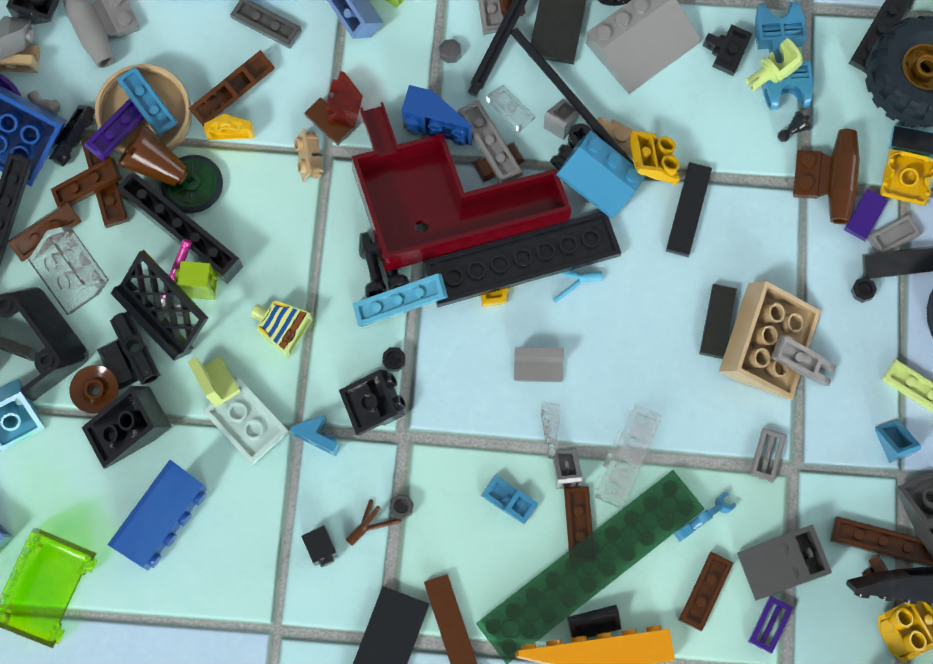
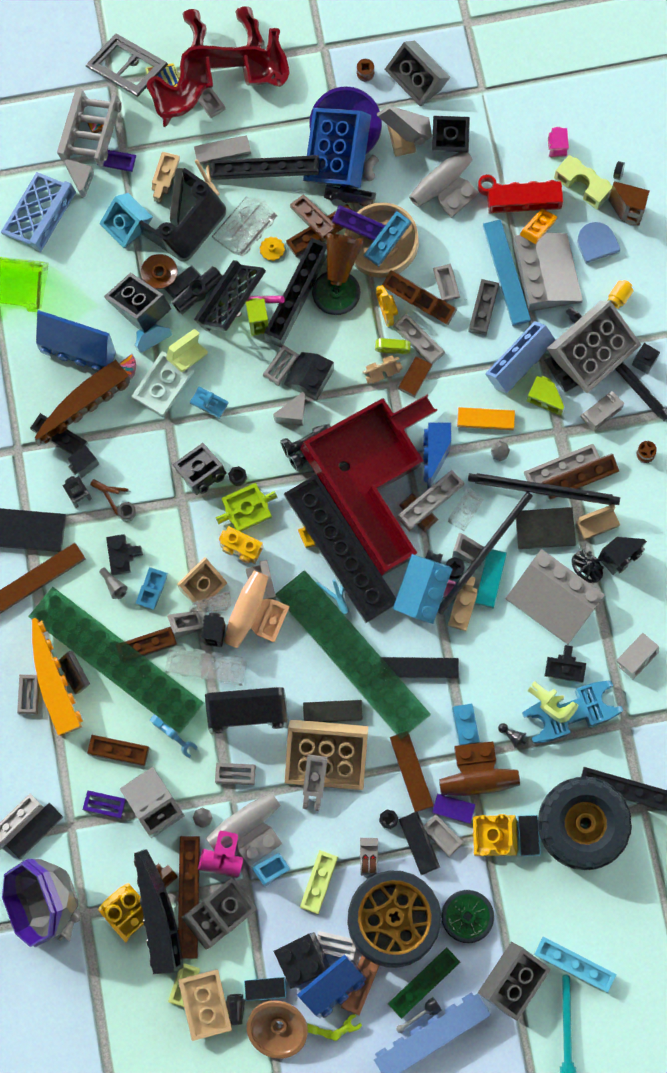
camera: 75 degrees right, 0 degrees up
reddish brown tile [7,201,82,262] -> none
torso [250,301,313,358] -> none
dark azure slope [289,415,340,456] -> none
clear red slope [325,71,363,128] -> none
medium azure plate [353,273,448,327] -> none
yellow slope [630,130,680,185] -> none
none -> black tile [30,413,88,455]
none -> reddish brown slope [35,359,130,446]
none -> black window [62,476,92,508]
none -> dark grey cone [99,567,128,599]
none -> black hinge [106,534,143,575]
none -> tile [119,354,136,380]
none -> dark azure slope [135,324,173,353]
none -> tan slope [177,557,227,610]
none -> dark azure hips [190,387,229,419]
none -> dark grey tile [193,807,213,828]
none -> dark pink piece [198,830,243,878]
none -> black brick [201,612,226,647]
none -> black windscreen [205,687,288,734]
none -> light grey plate [206,792,282,867]
none -> lime plate [215,483,278,532]
none -> yellow brick [219,526,264,564]
none -> light nougat plate [224,570,290,648]
none -> yellow piece [259,236,285,261]
none -> light grey tile [263,345,299,386]
none -> light grey slope [273,392,306,425]
none -> clear green plate [275,570,431,740]
none -> black slope [284,352,334,401]
none -> light grey leg [360,838,378,876]
none -> lime beam [375,338,411,354]
none -> reddish brown tile [390,731,434,812]
none -> light grey tile [393,314,445,365]
none -> light grey tile [433,264,460,301]
none -> dark azure plate [453,703,480,745]
none -> light orange tile [457,407,515,430]
none -> teal tile [475,549,507,609]

